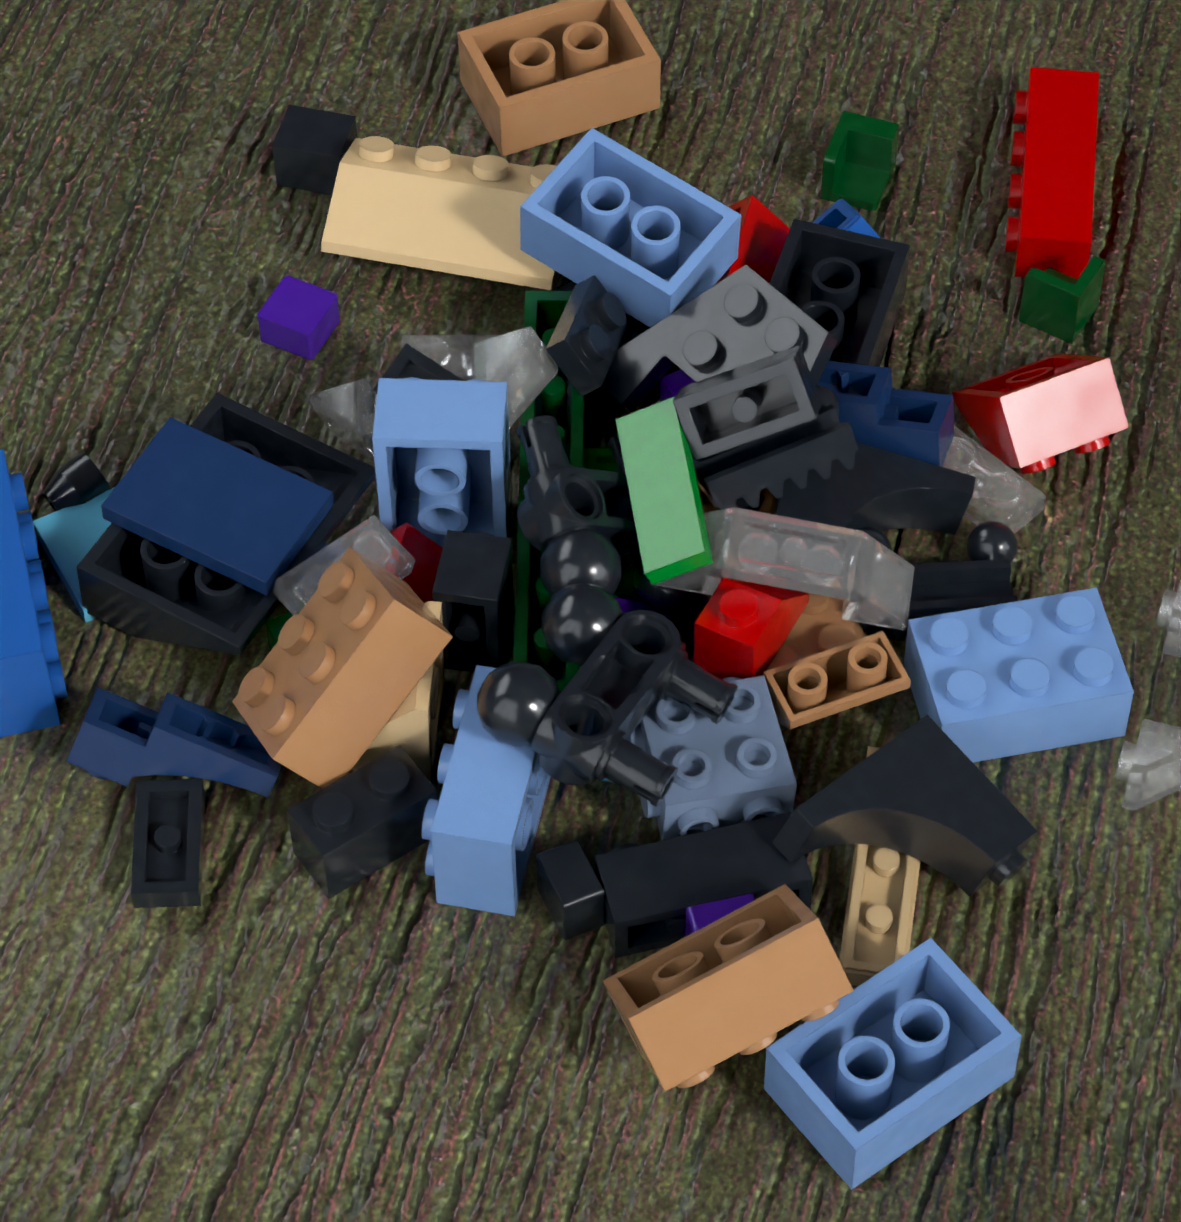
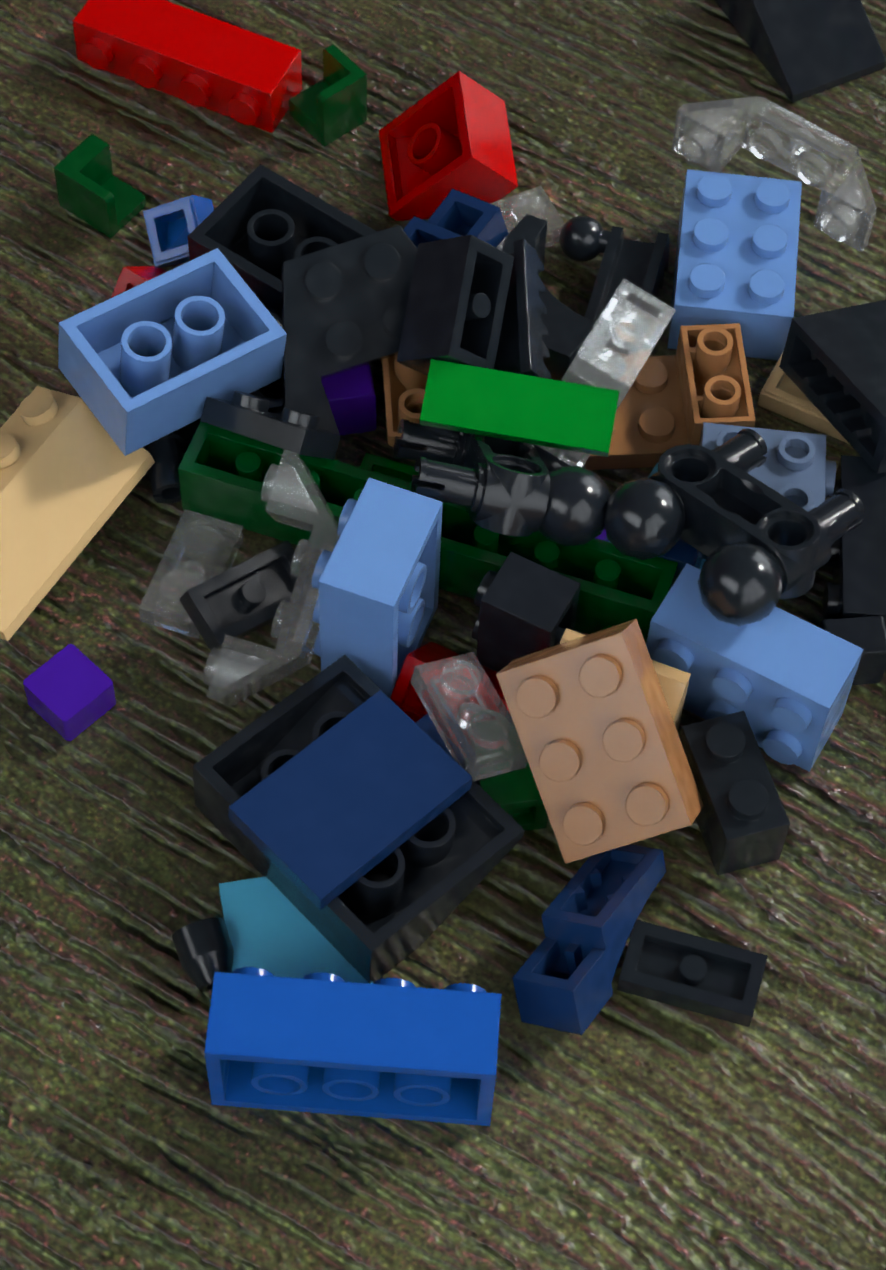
camera: 75 degrees left, 5 degrees up
red slope [694,571,809,679] -> none

